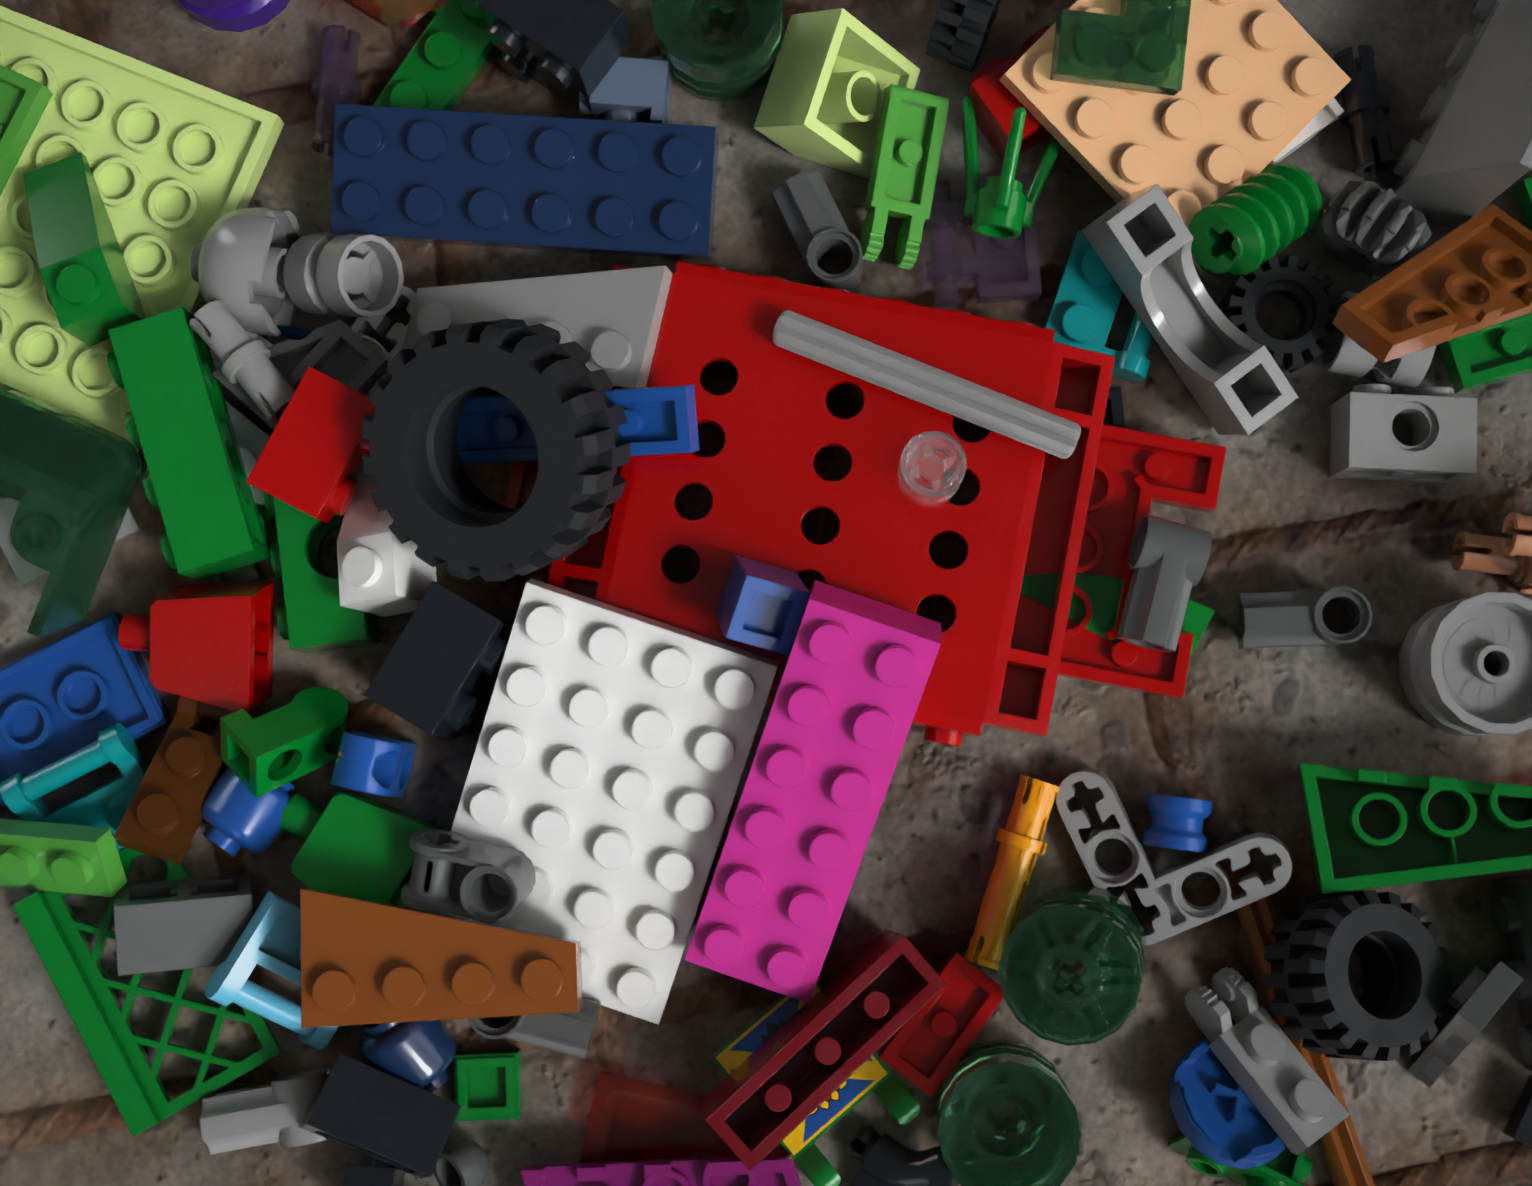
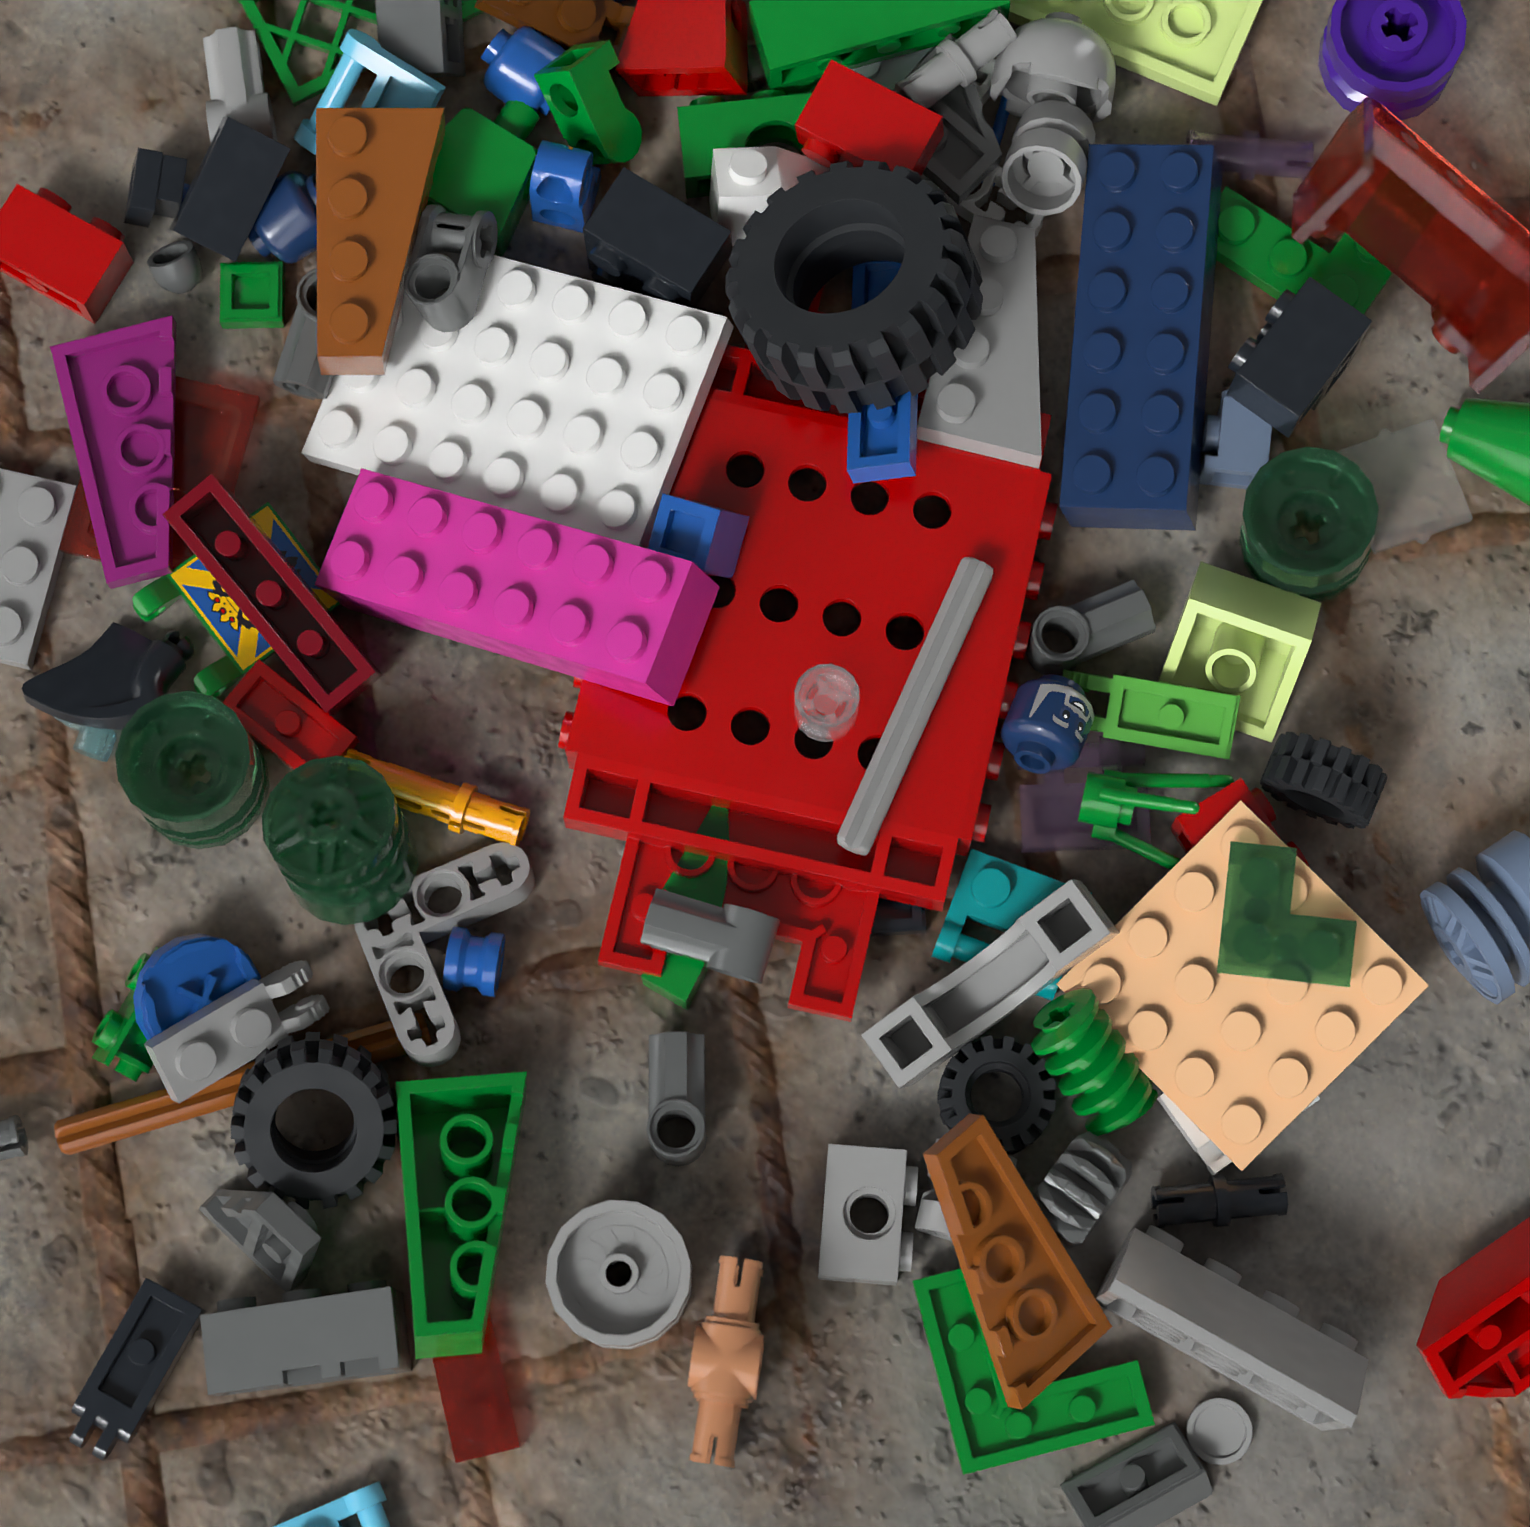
camera: 90 degrees right, 5 degrees down
none -> dark blue head [1001,674,1095,774]

